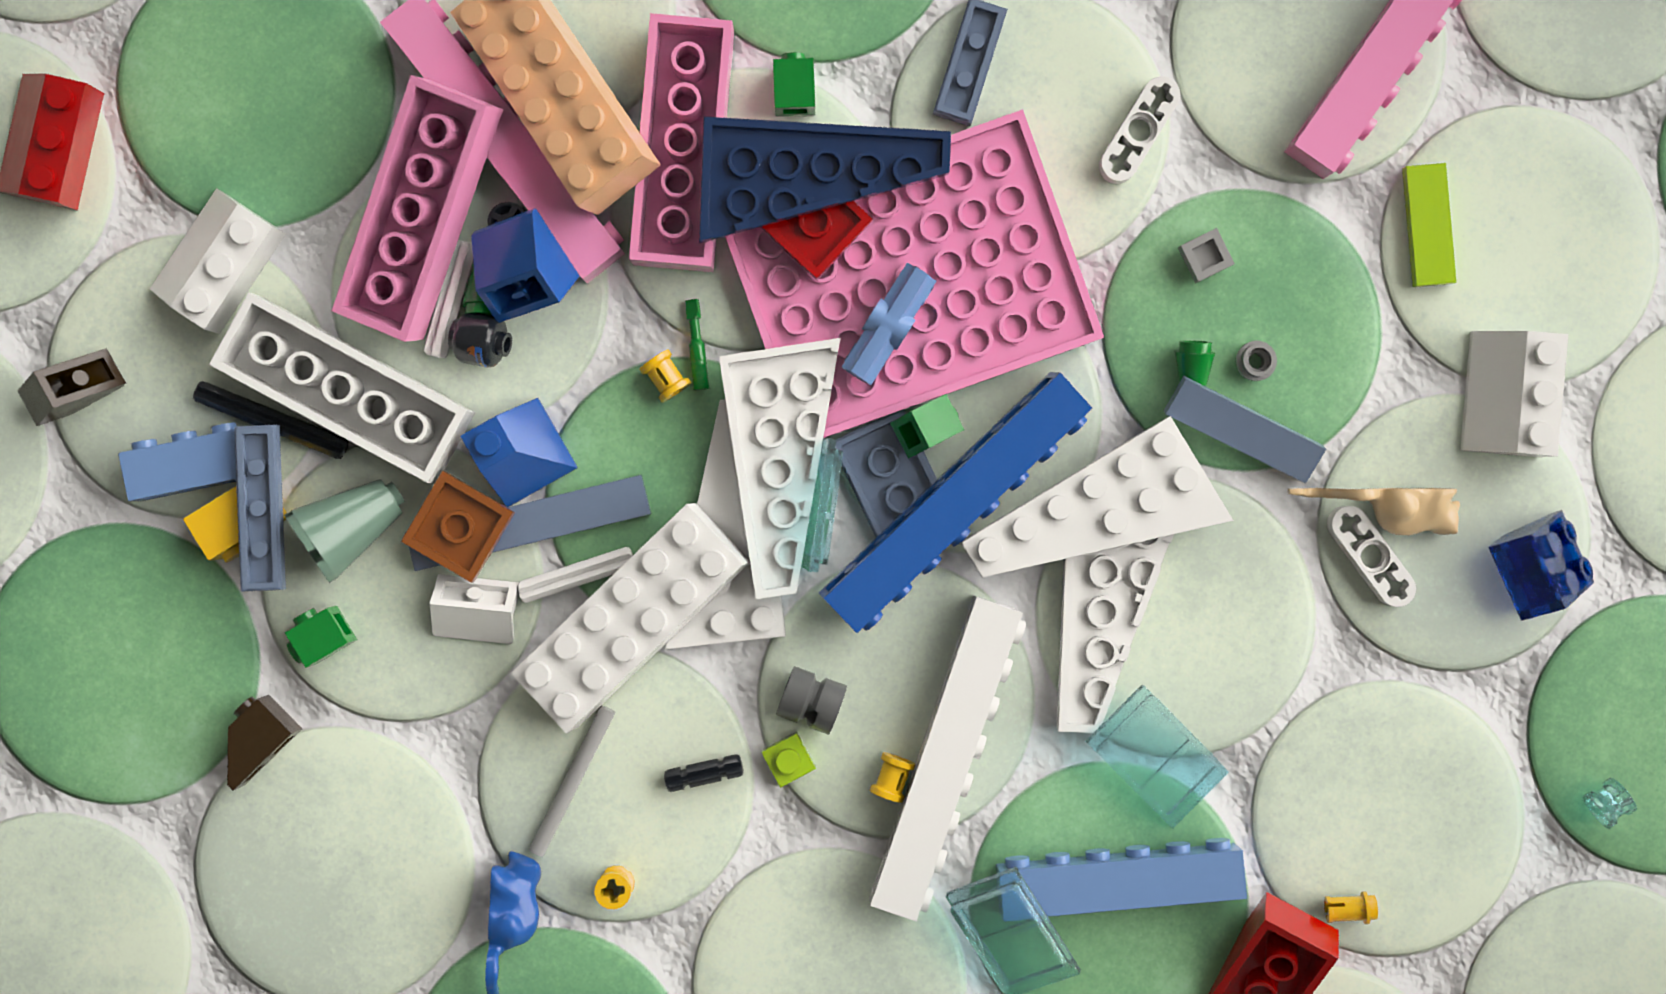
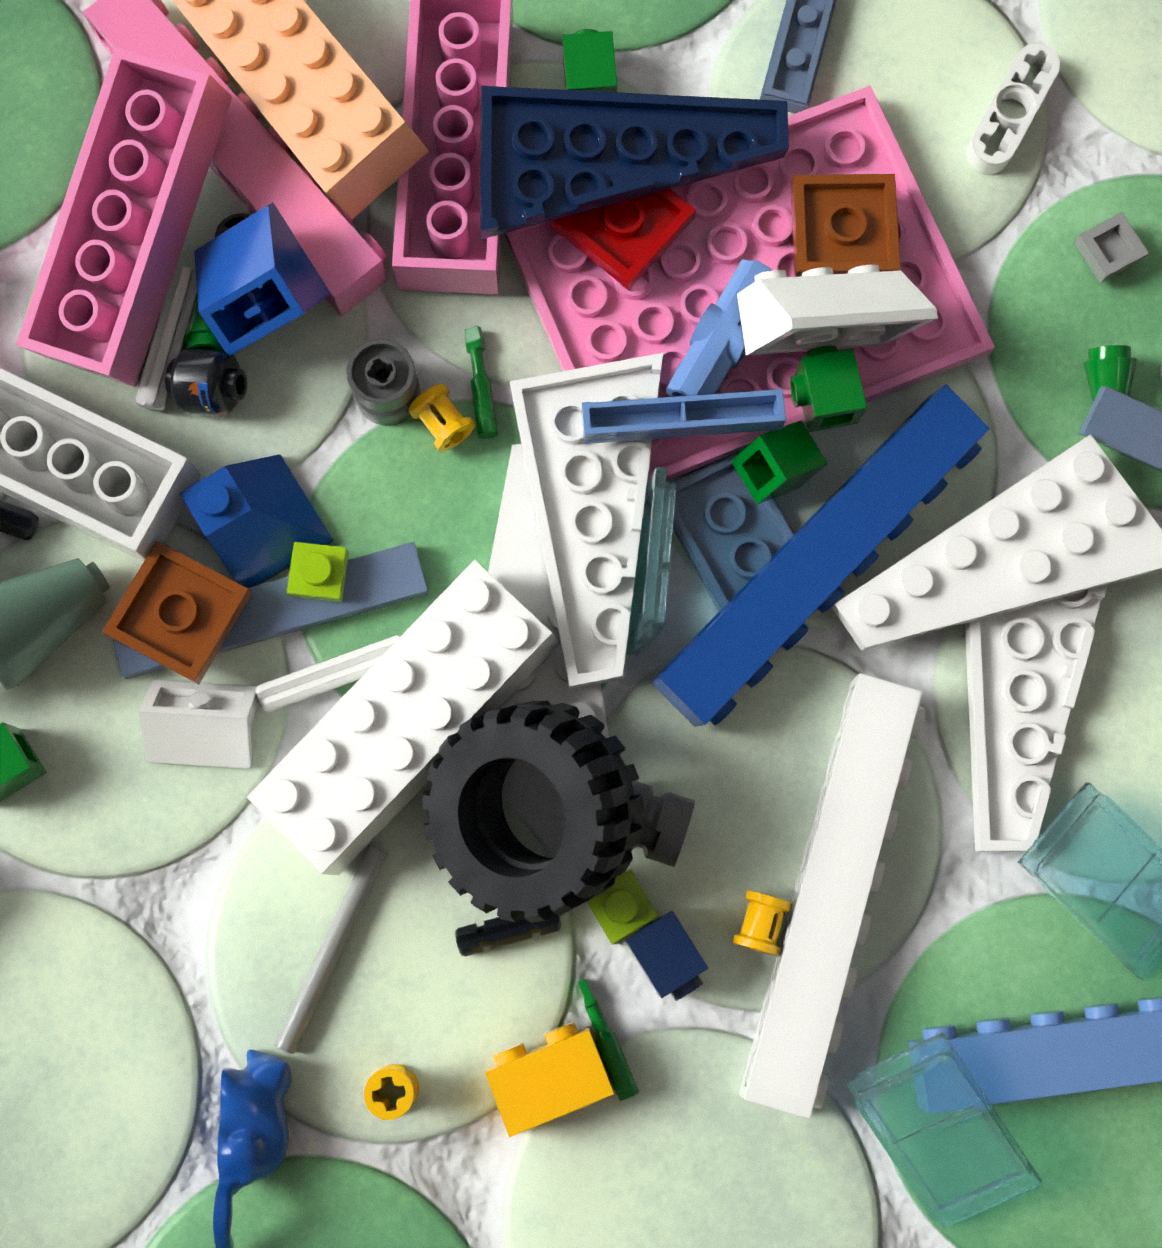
camera: 10 degrees left, 10 degrees down
none -> lime plate [287,542,349,603]
none -> dark grey wheel [346,339,421,426]
none -> black tyre [422,701,644,923]
none -> yellow brick [485,1022,614,1138]
none -> green piece [578,979,639,1101]
none -> medium blue piece [581,388,786,444]
none -> dark blue brick [624,911,709,1001]
none -> white slope [737,264,938,356]
none -> green brick [790,346,867,432]
none -> dark orange plate [791,174,900,277]

